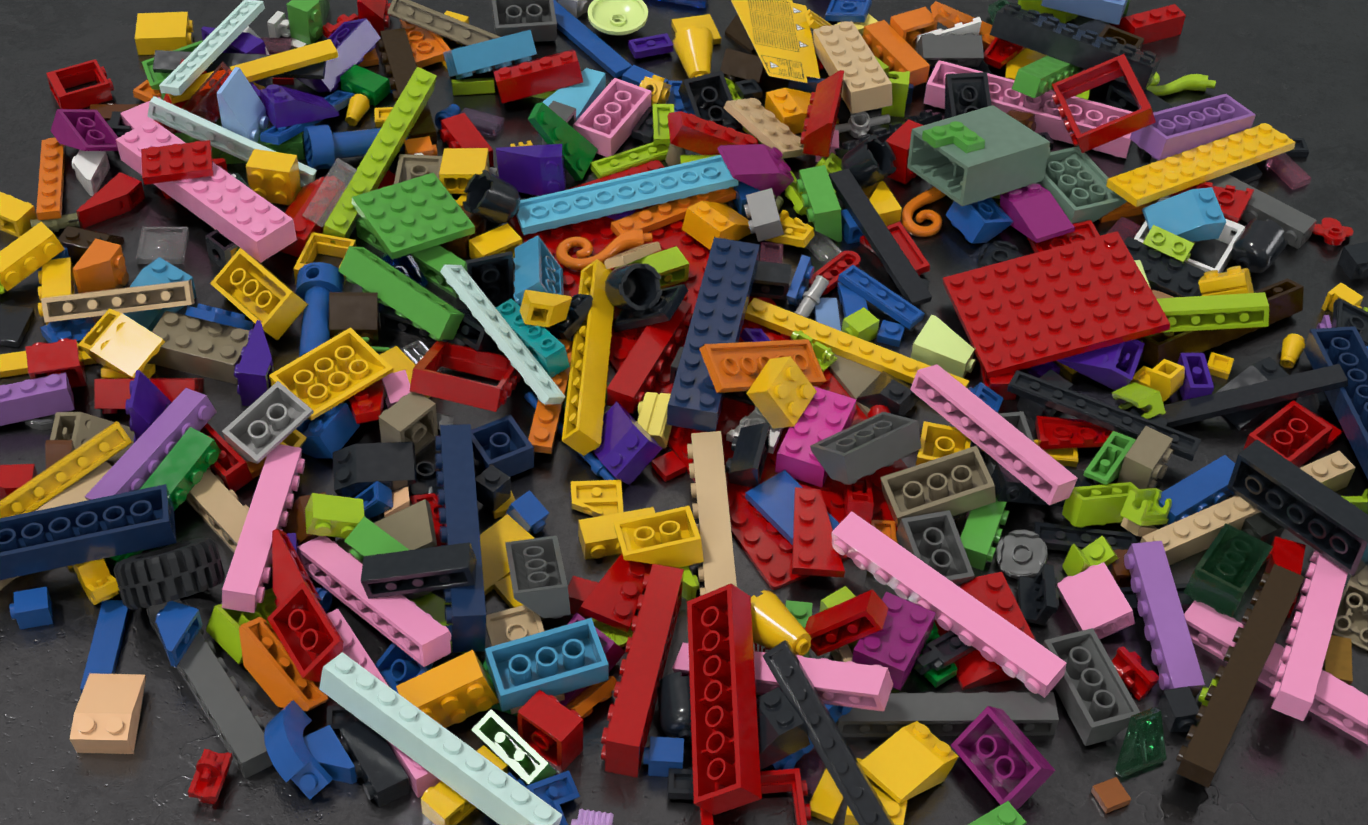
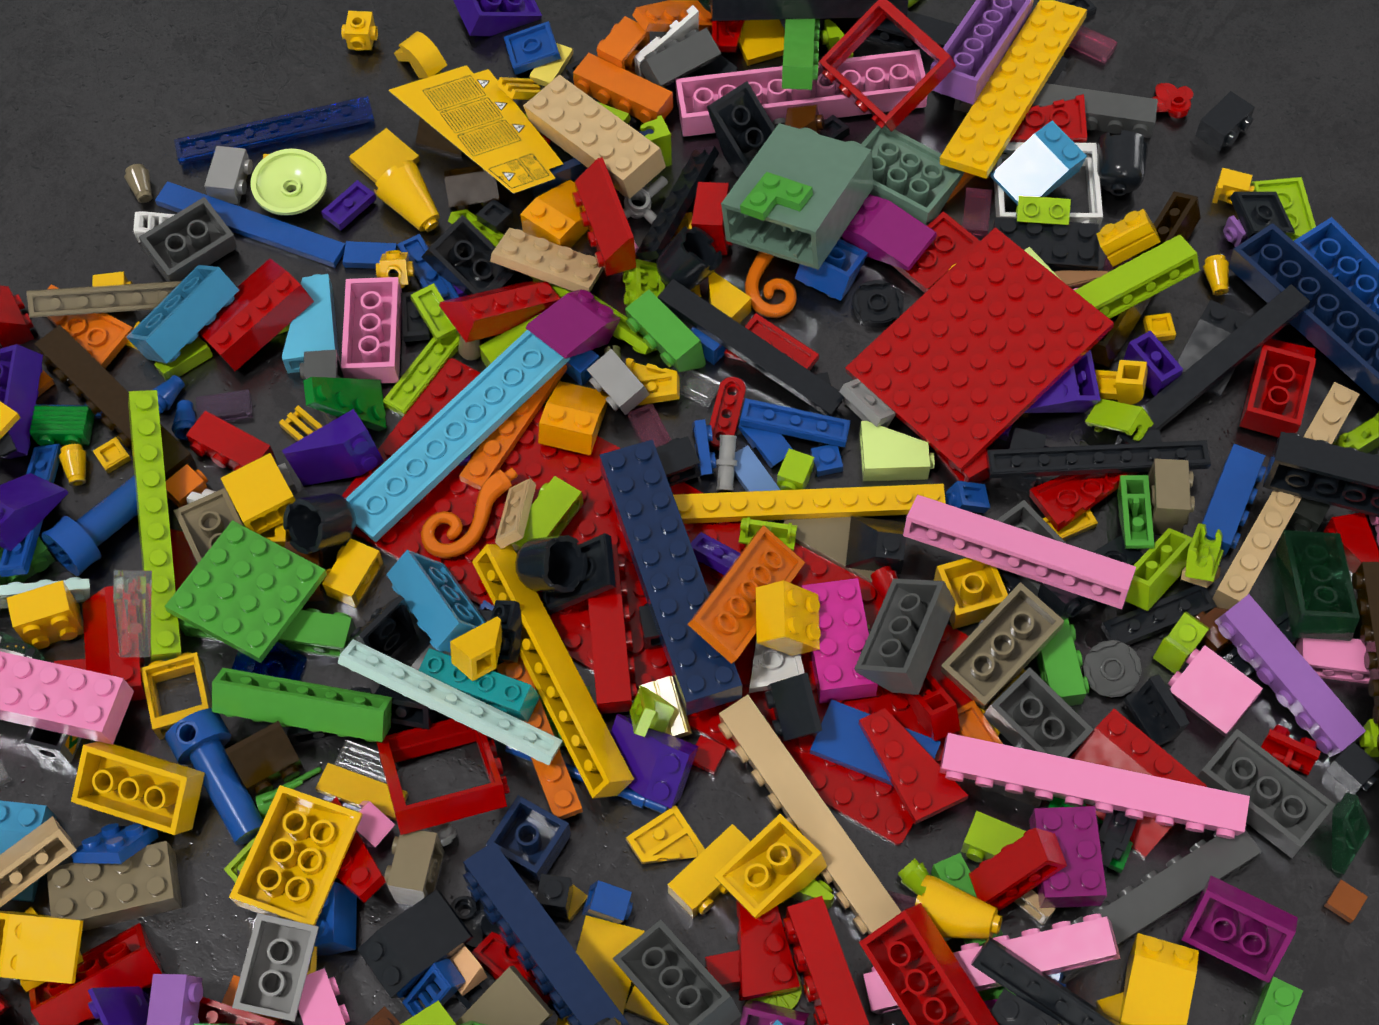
camera: 25 degrees left, 15 degrees up
dark purple slope [234,320,274,406] -> none
none -> blue cone [152,375,185,413]
none -> lime slope [630,685,674,737]
none -> light grey panel [839,378,896,428]

